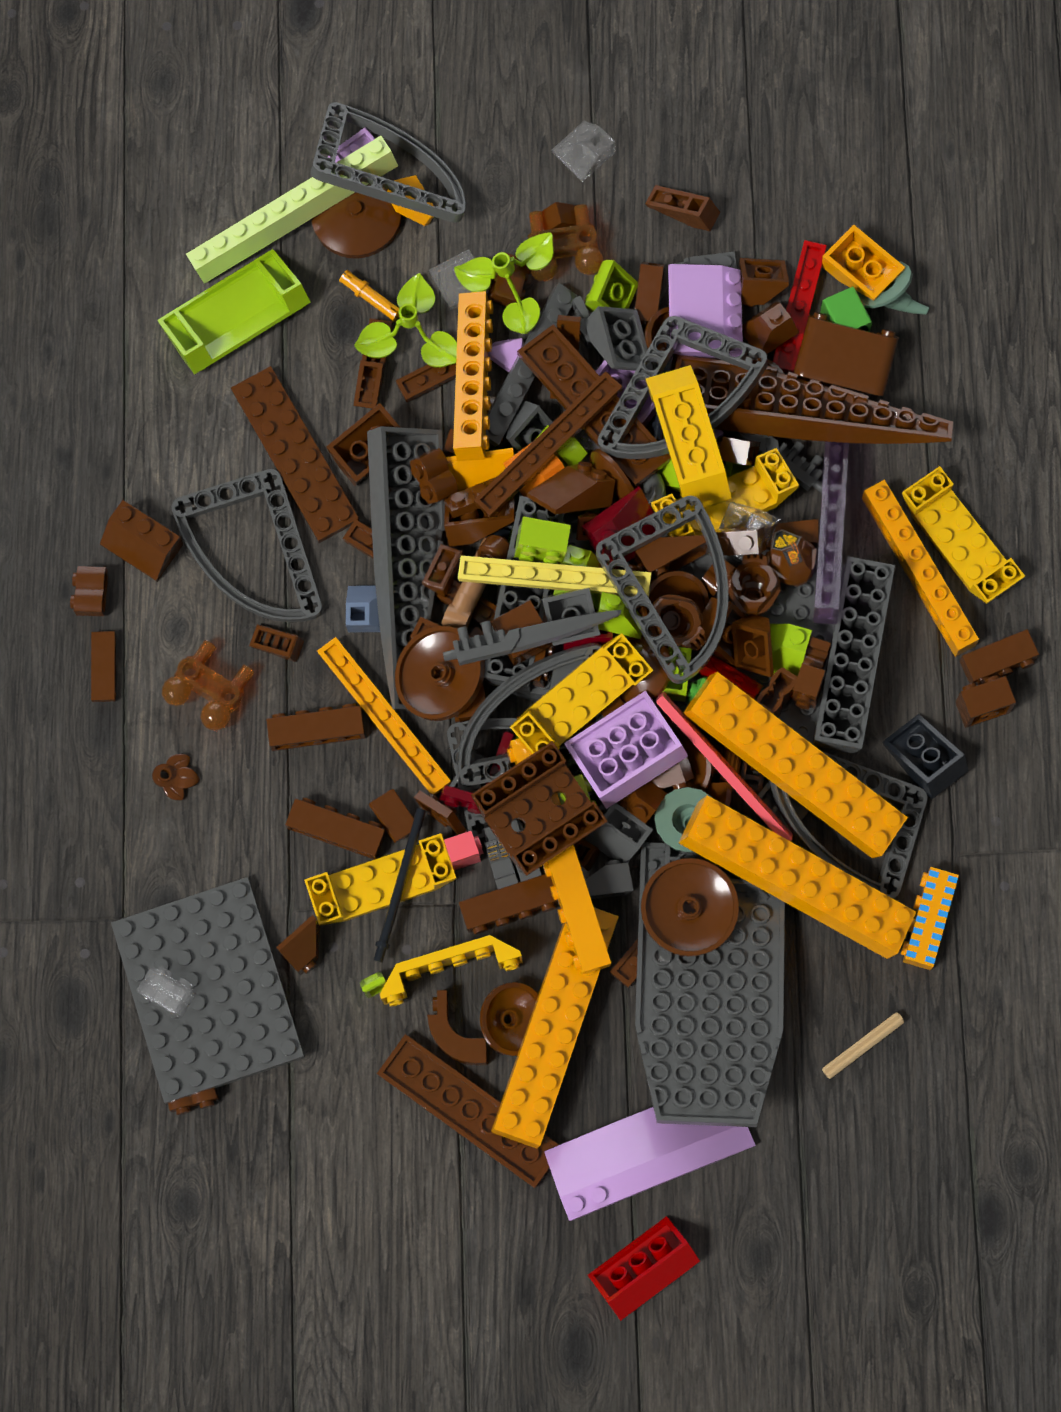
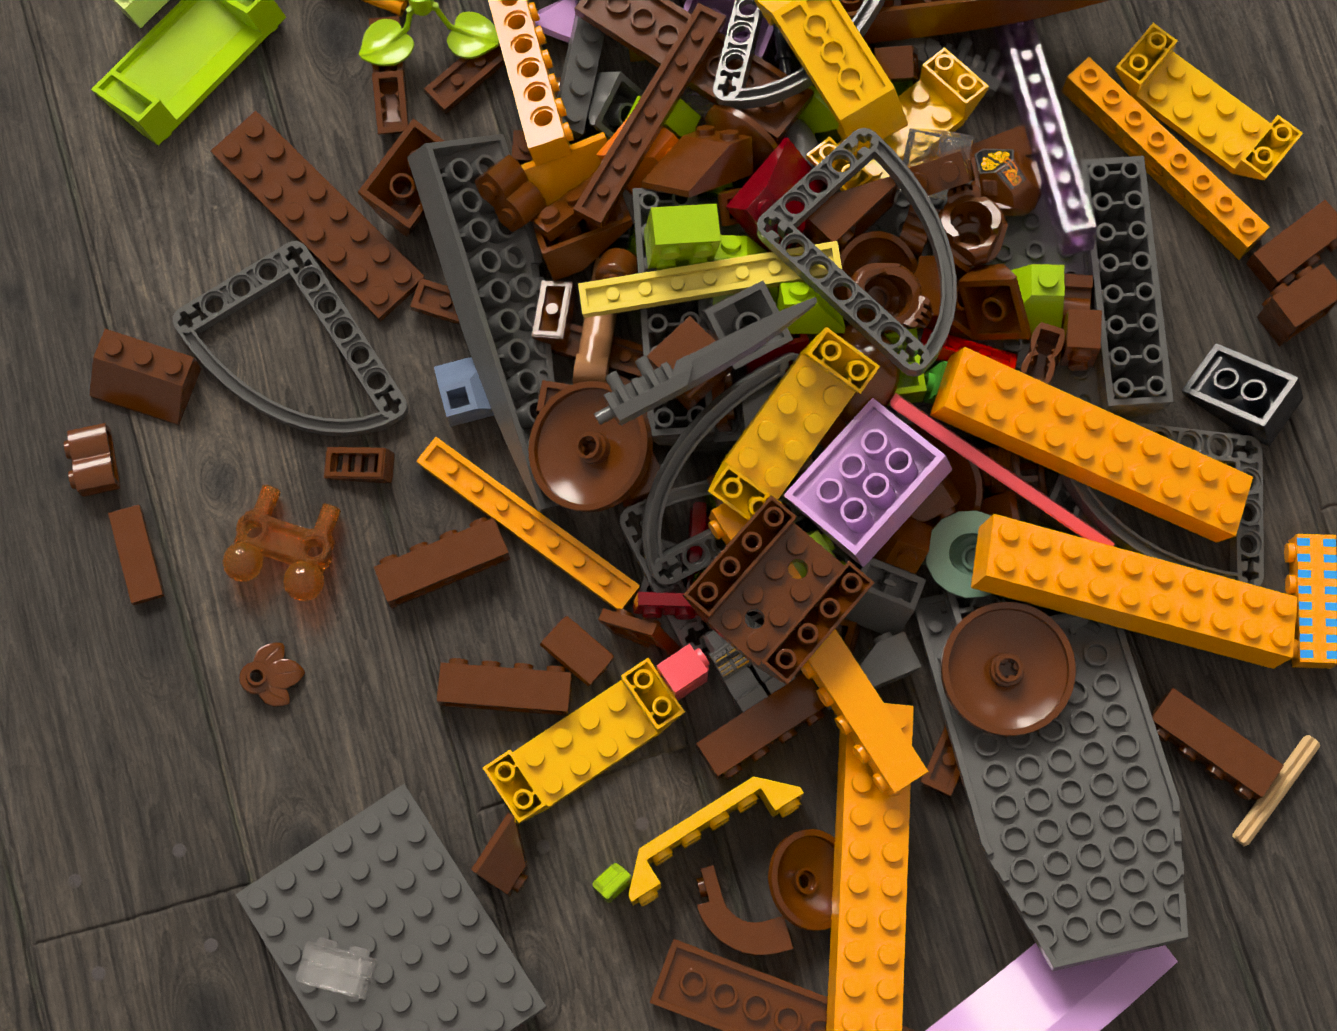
camera: 20 degrees left, 0 degrees up
black bar [373,808,426,963] -> none
none -> reddish brown brick [1151,688,1284,801]

